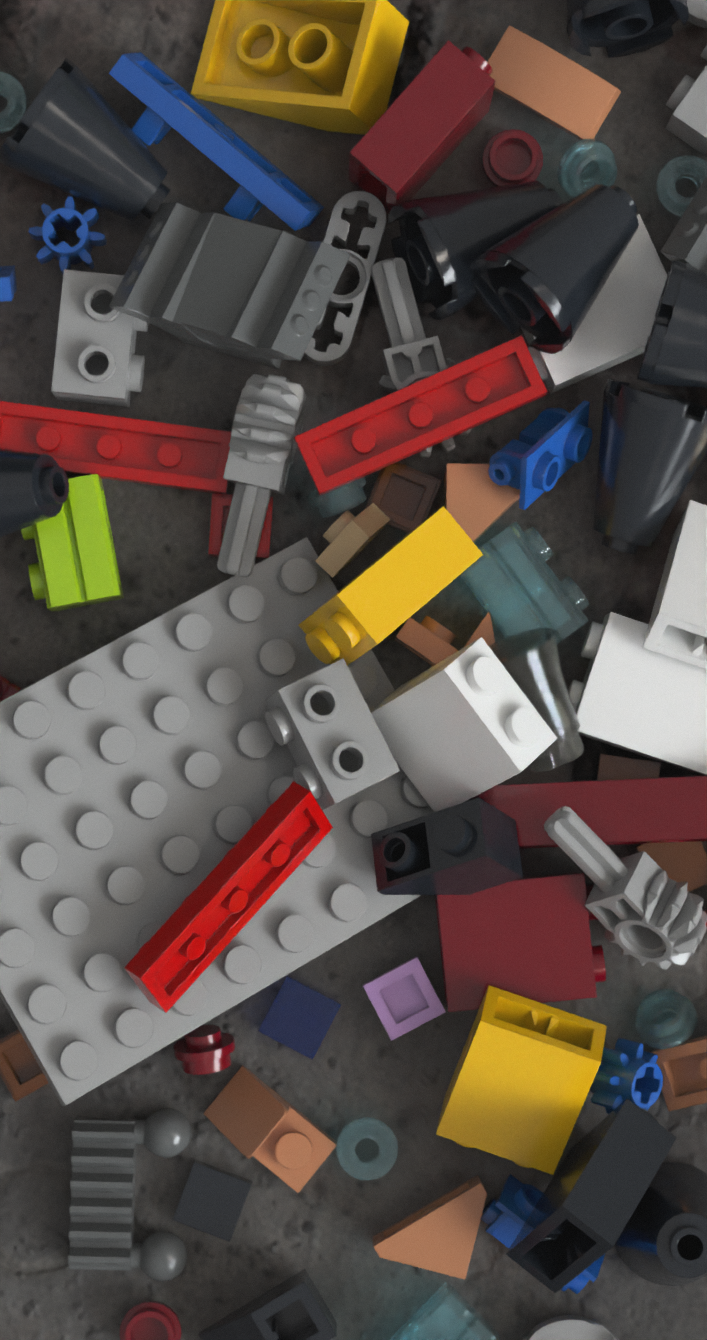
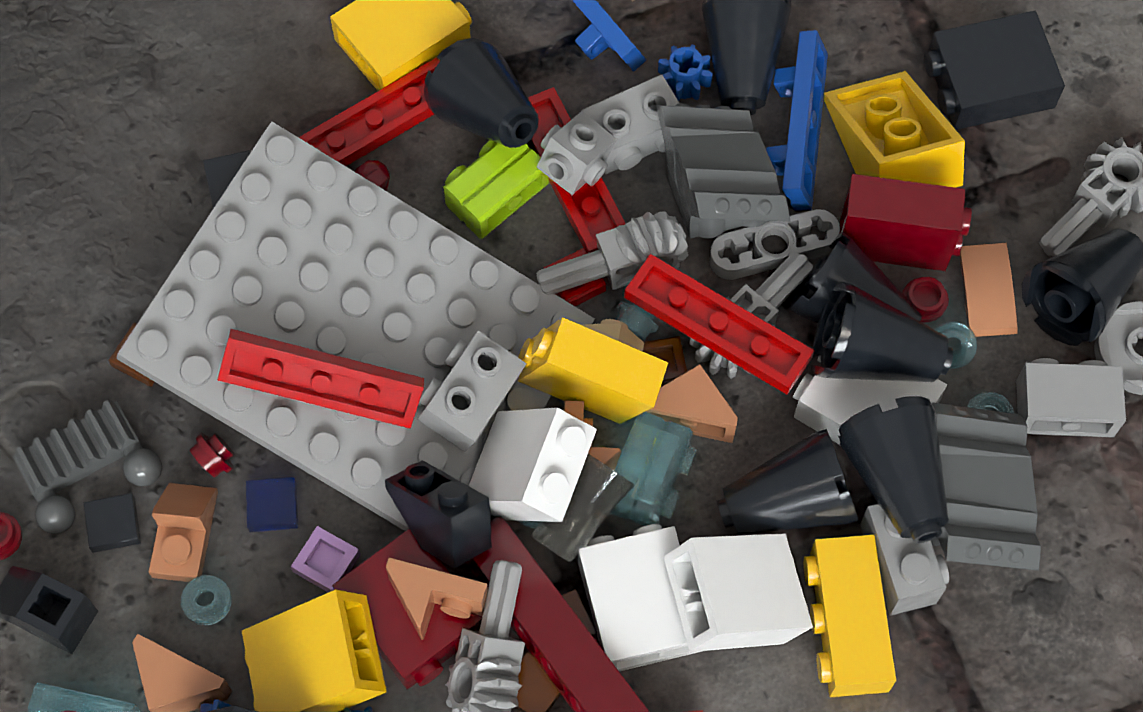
camera: 65 degrees right, 20 degrees down
blue hinge [488,400,593,510] -> none
none -> nougat slope [386,558,488,640]
none -> light grey brick [537,111,617,195]

